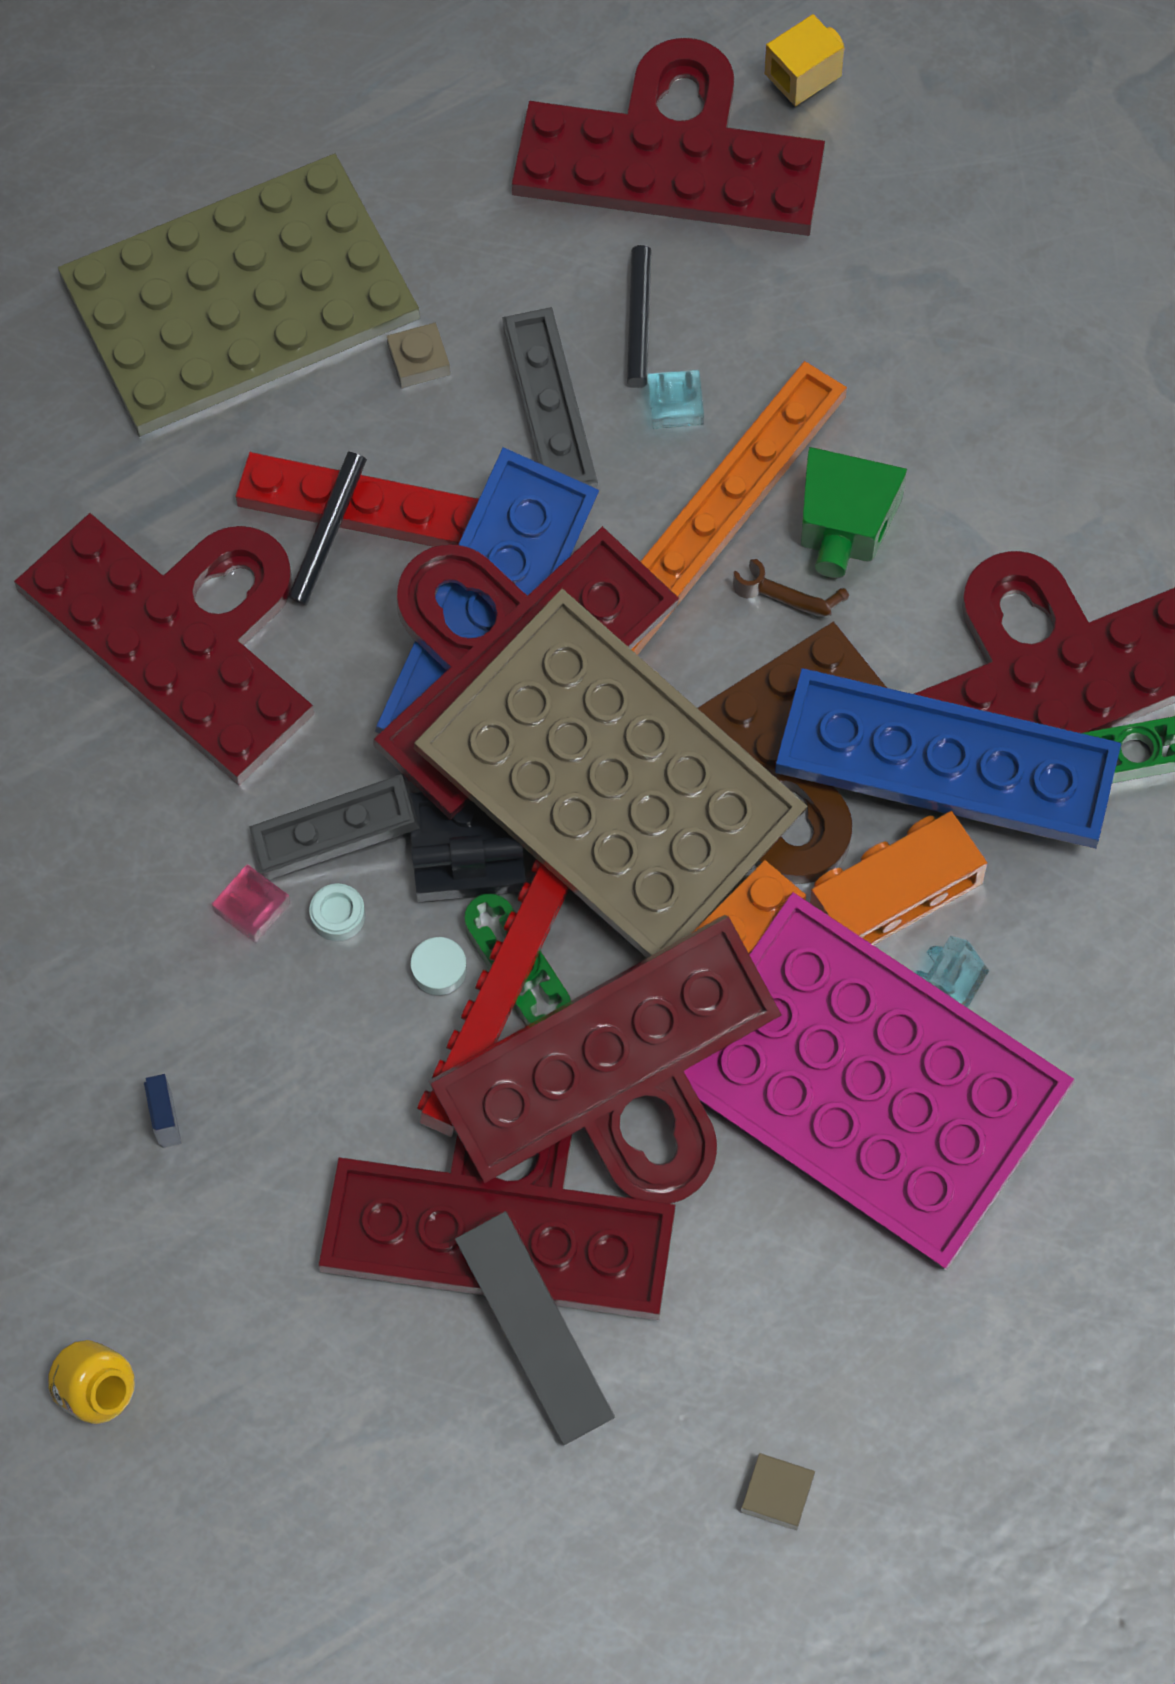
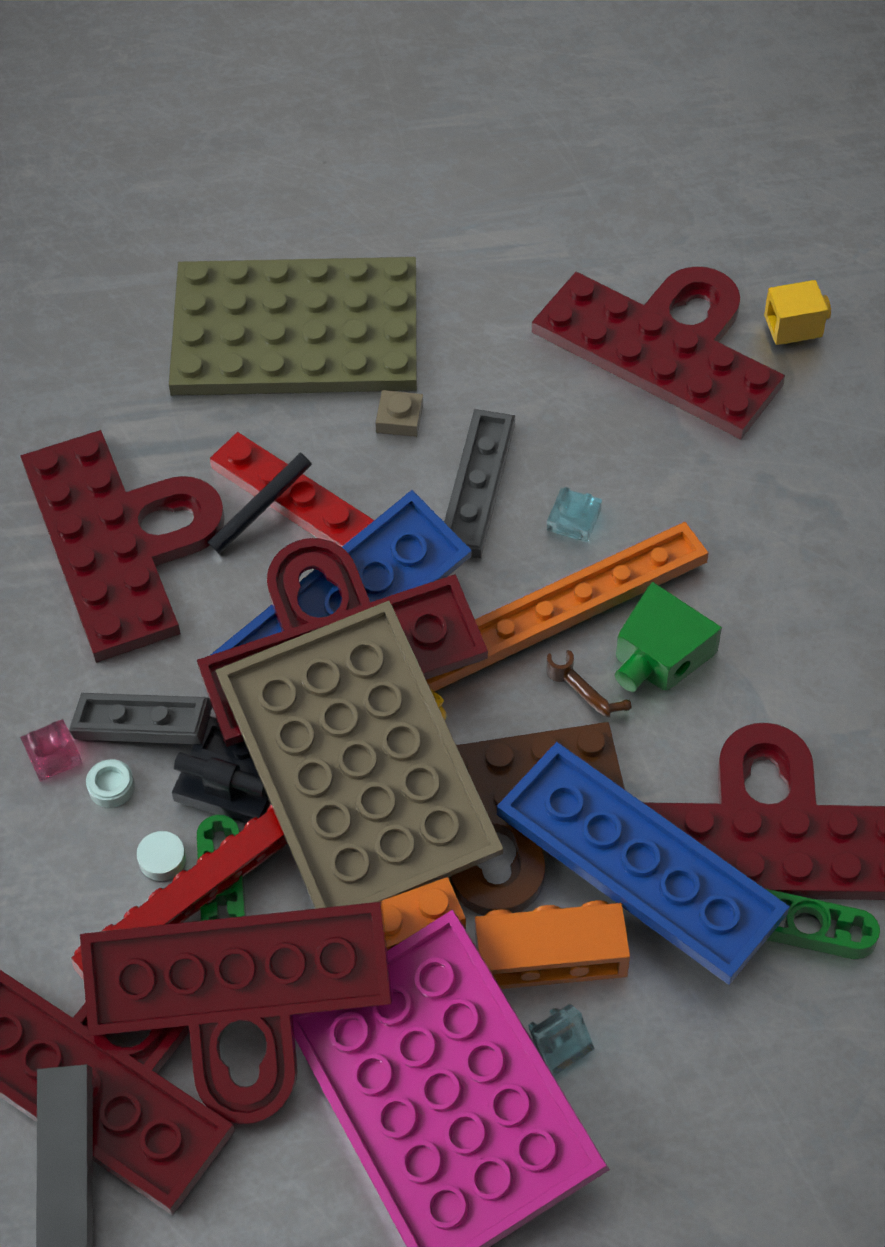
camera: 25 degrees right, 10 degrees down
black bar [627,245,652,388] -> none

